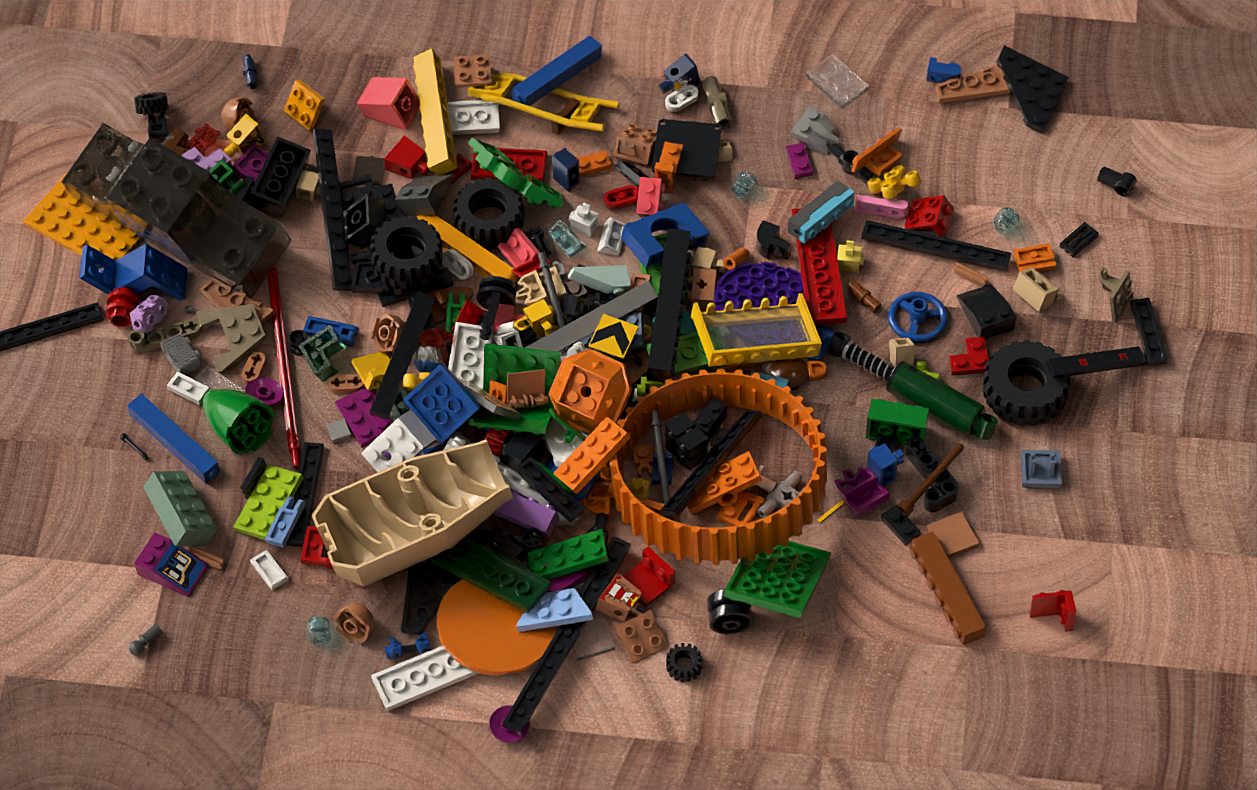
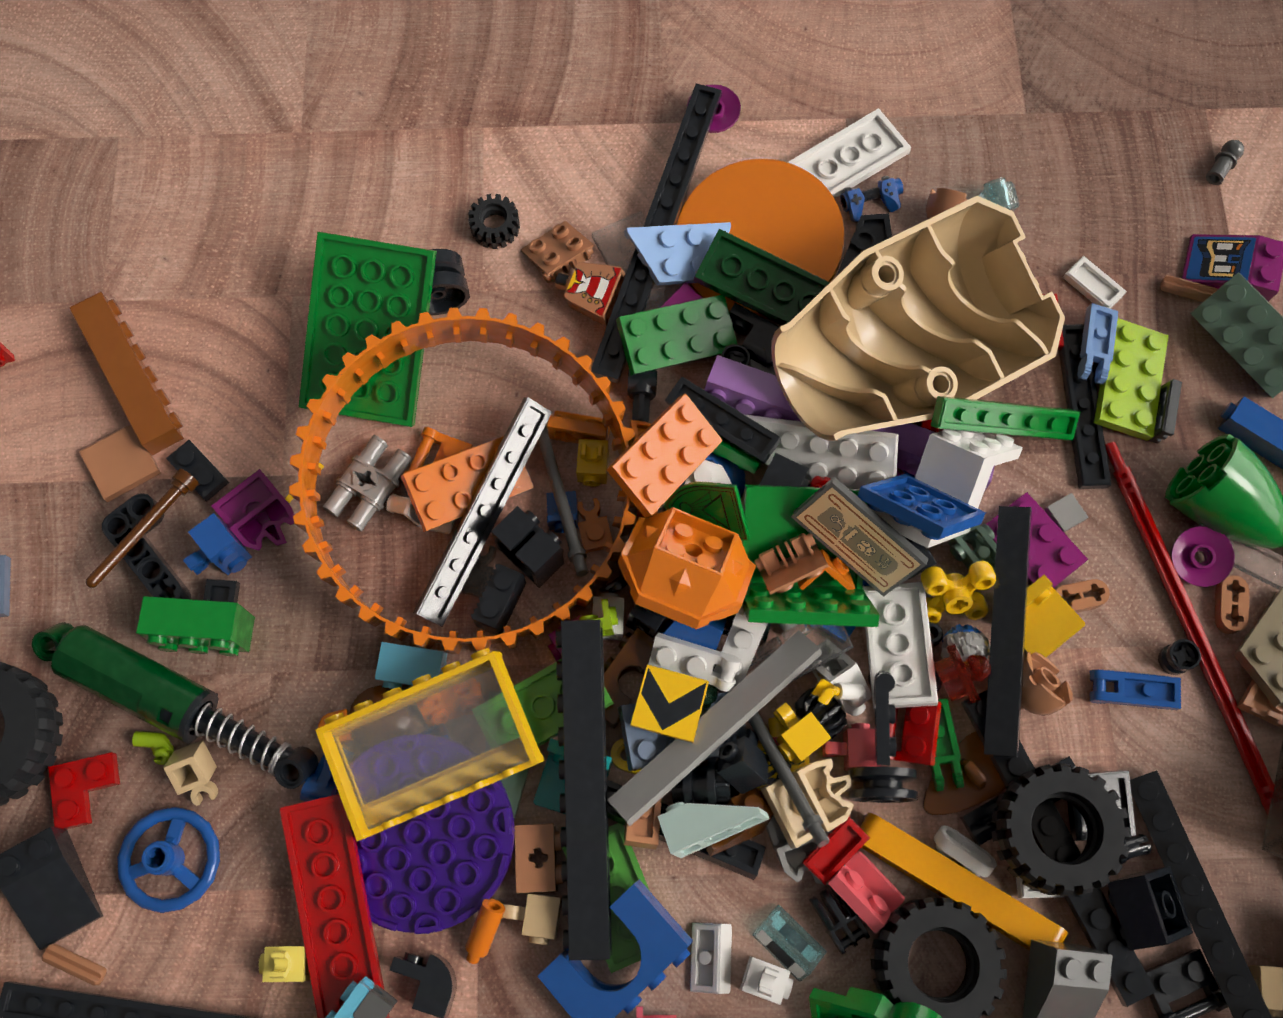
camera: 170 degrees right, 15 degrees up
clear green brick [298,325,346,382] -> none
red bracket [623,546,675,606] -> none
dark orange pin [847,280,882,313] -> none
none -> green tile [931,396,1080,440]

